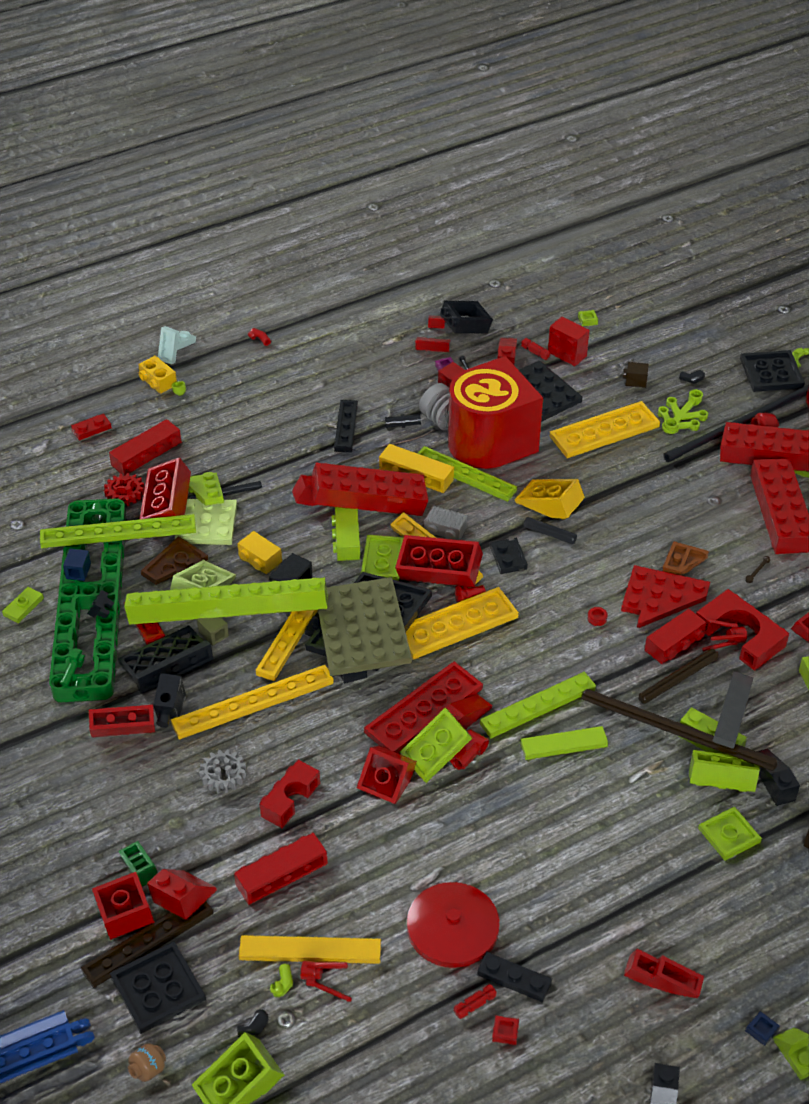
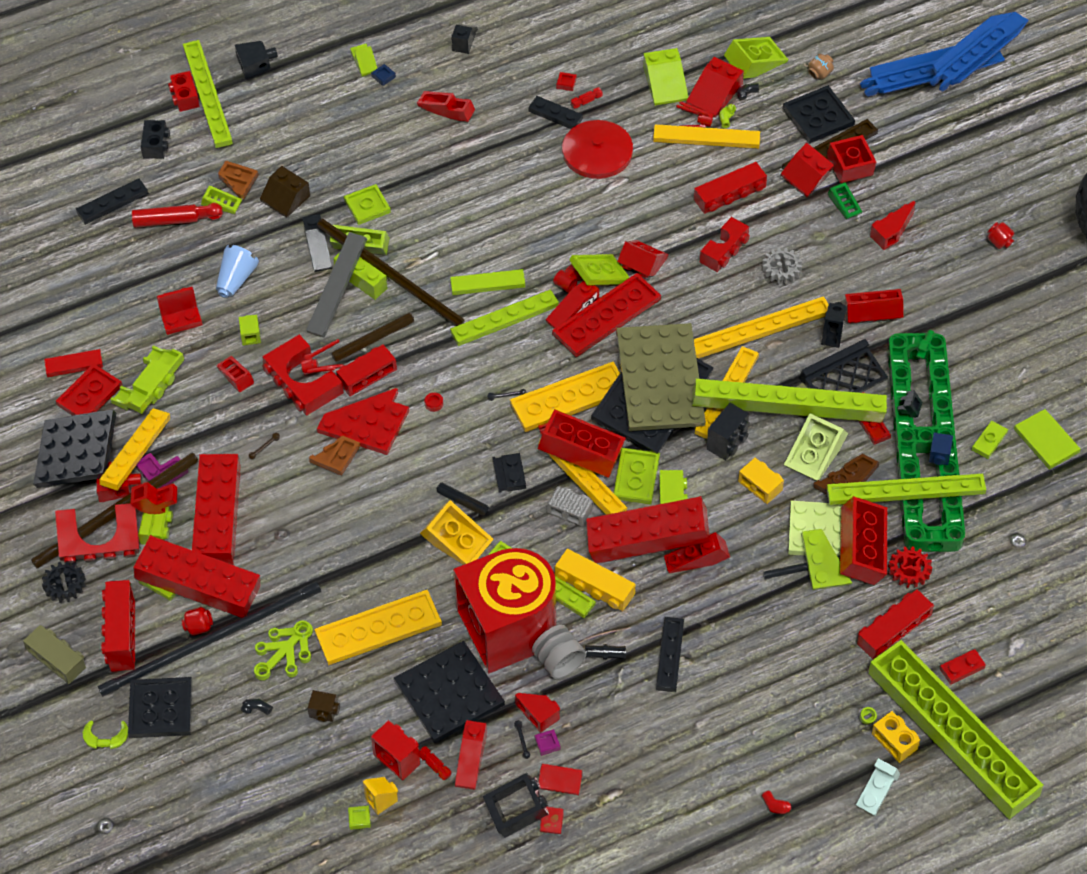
camera: 175 degrees left, 10 degrees up
none -> yellow slope [363,777,398,815]
none -> black hinge [487,389,527,401]
none -> lime slope [643,48,688,106]
none -> red slope [686,57,744,118]
none -> lime brick [868,640,1044,820]
none -> red slope [870,201,916,250]

